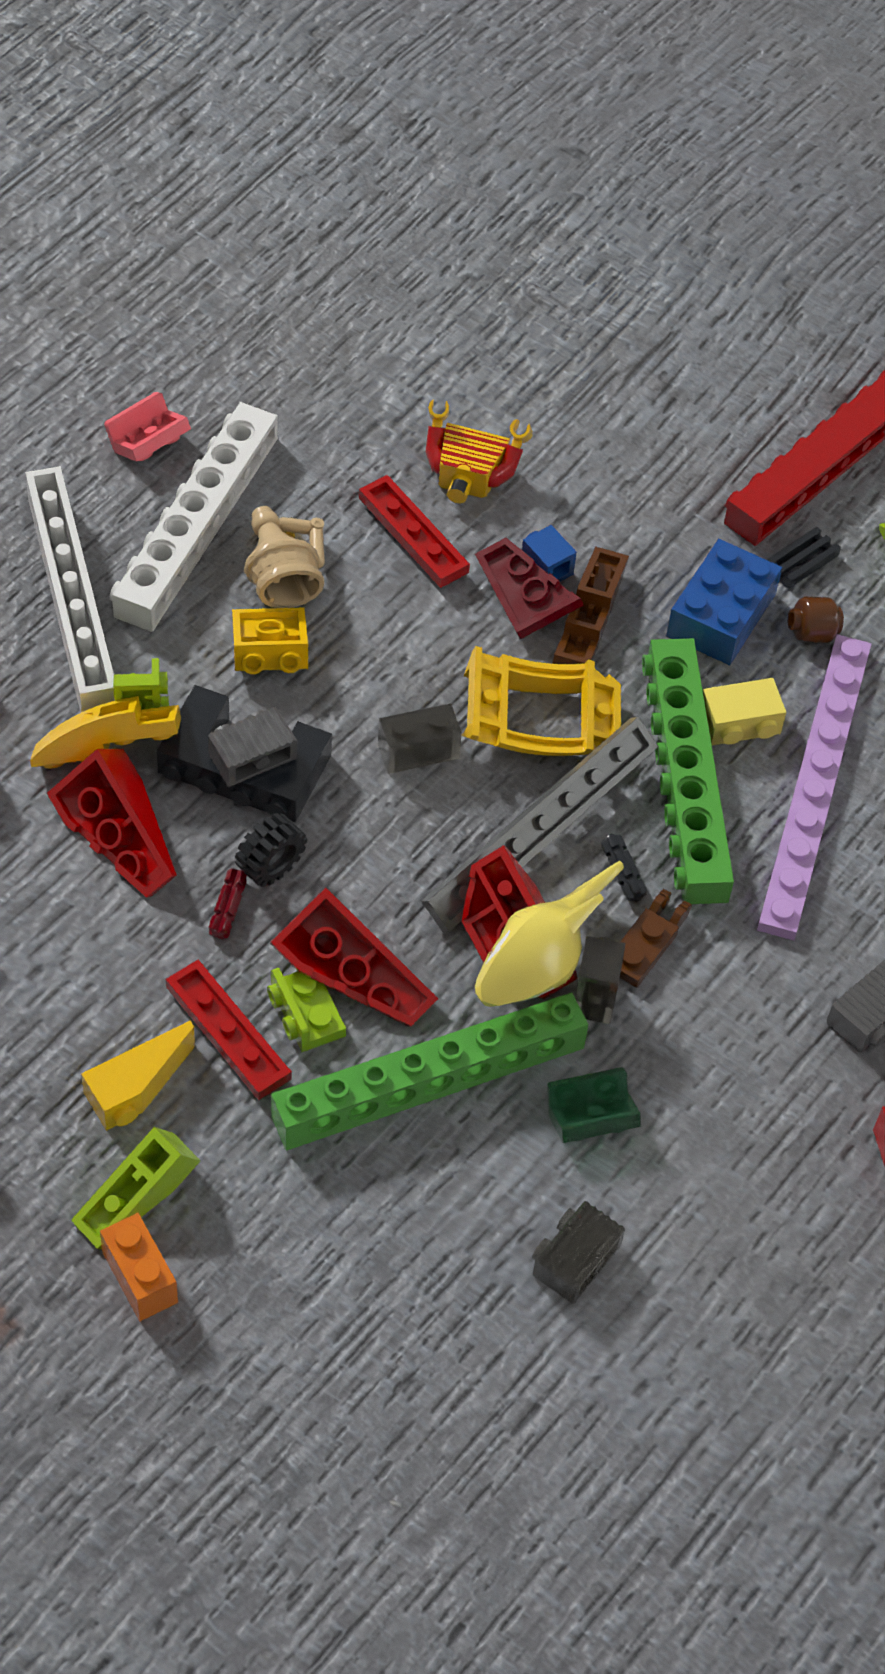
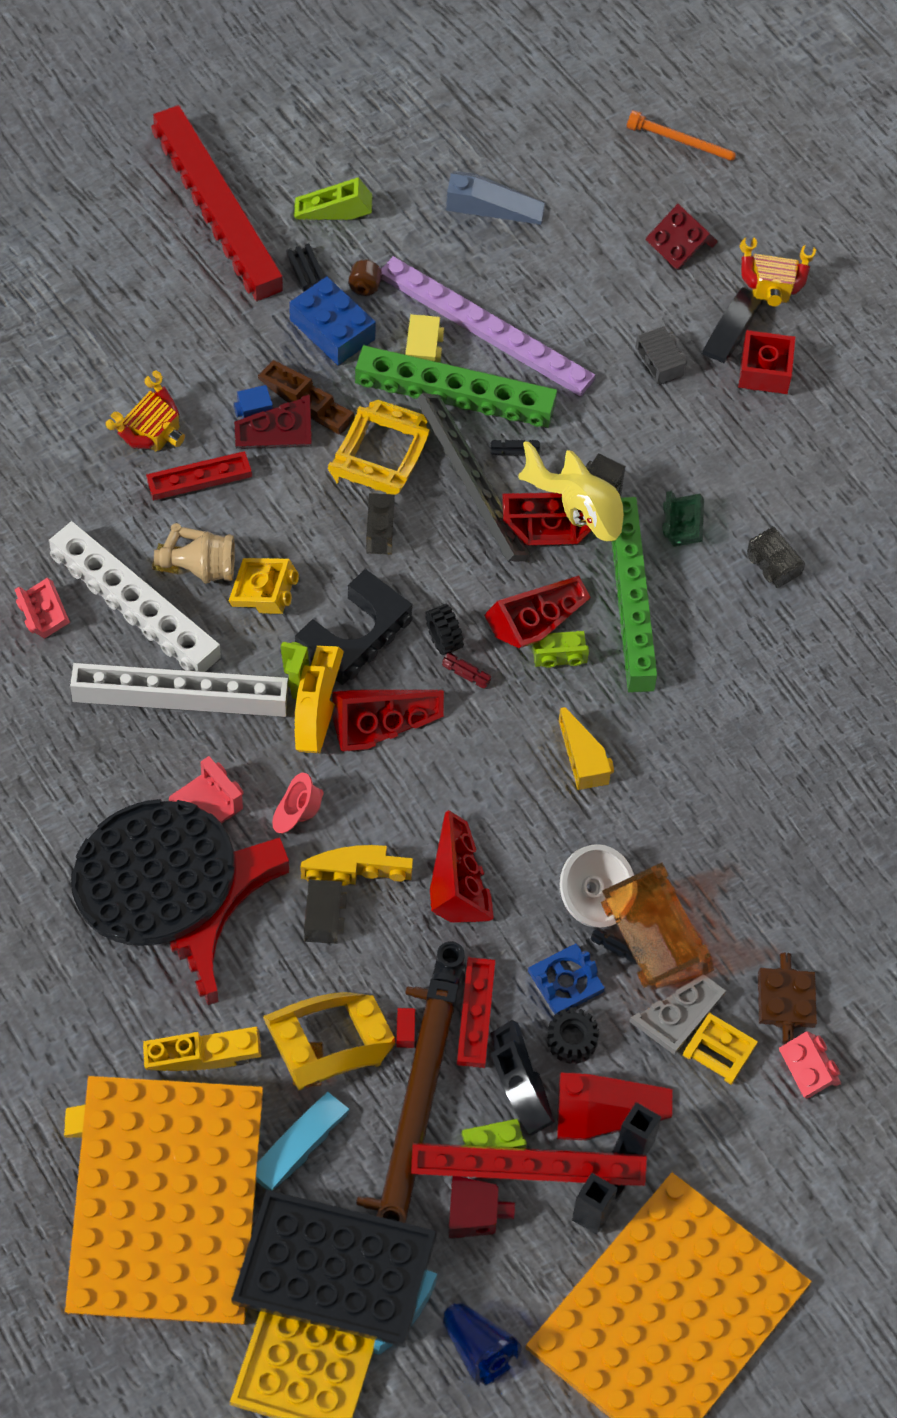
camera: 70 degrees left, 5 degrees up
lime slope [71,1127,201,1250] -> none
orange brick [100,1213,178,1322] -> none
red plate [165,959,292,1101] -> none
flat silver brick [208,707,297,787] -> none
reddish brown hinge [604,888,692,988] -> none

